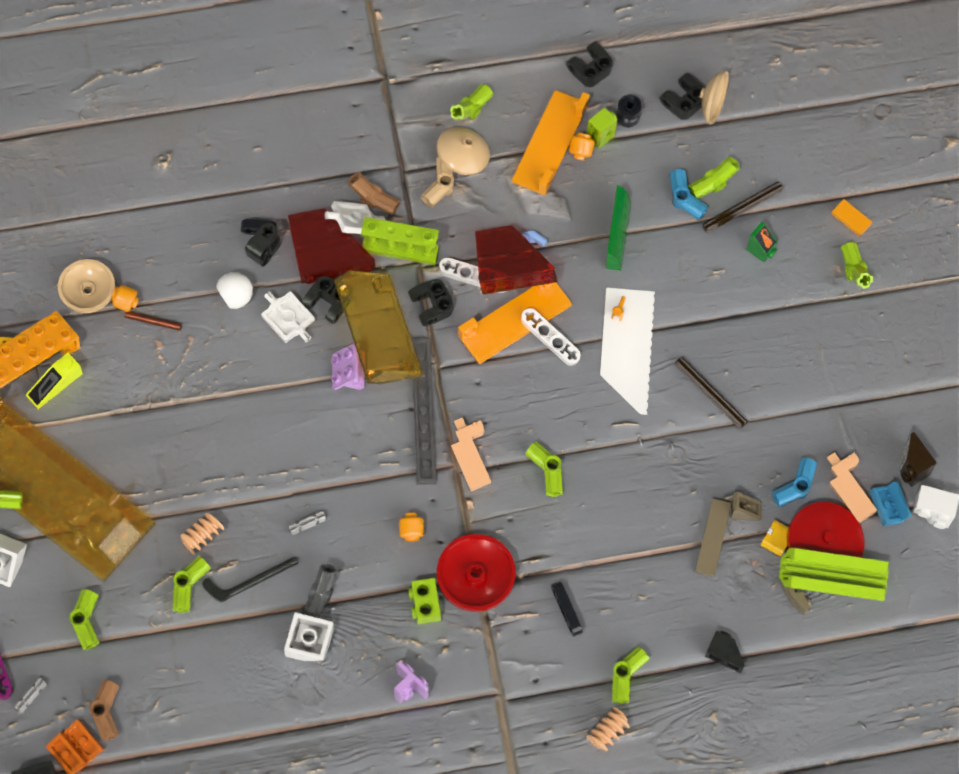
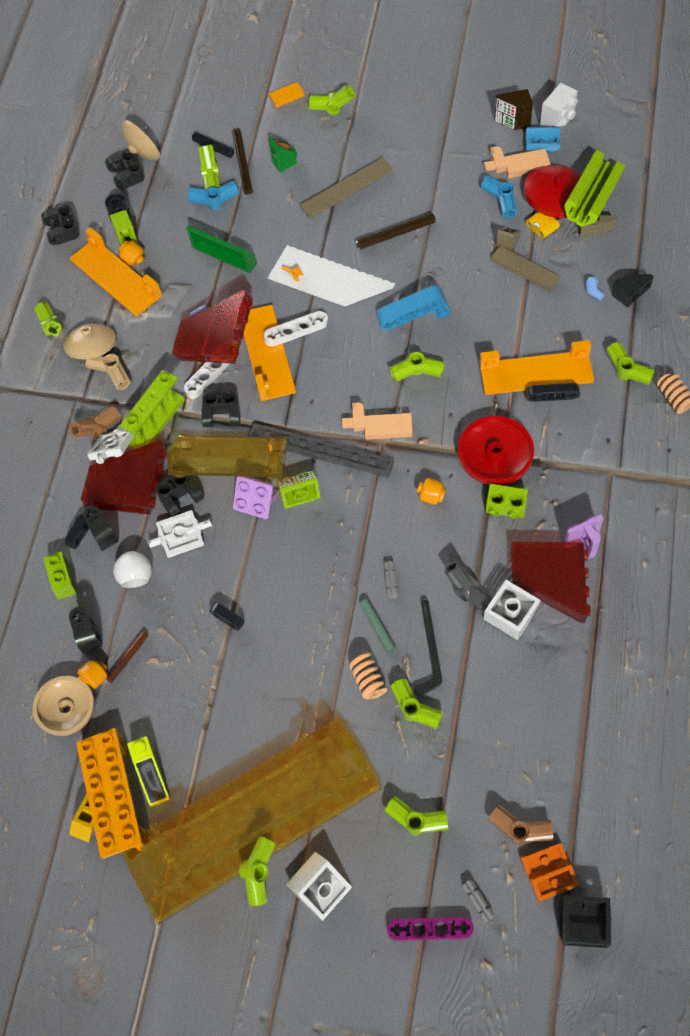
camera: 60 degrees left, 5 degrees down
none -> lime brick [43,551,77,600]
none -> pearl dark grey piece [69,607,102,654]
none -> black axle [192,132,235,158]
none -> black beam [209,602,245,631]
none -> lime slope [277,471,321,509]
none -> dark tan tile [300,157,392,219]
none -> sand green piece [360,599,396,654]
none -> dark azure beam [376,285,450,330]
none -> light orange bracket [480,340,594,395]
none -> clear red slope [511,542,591,623]
none -> light blue arm [586,277,605,301]

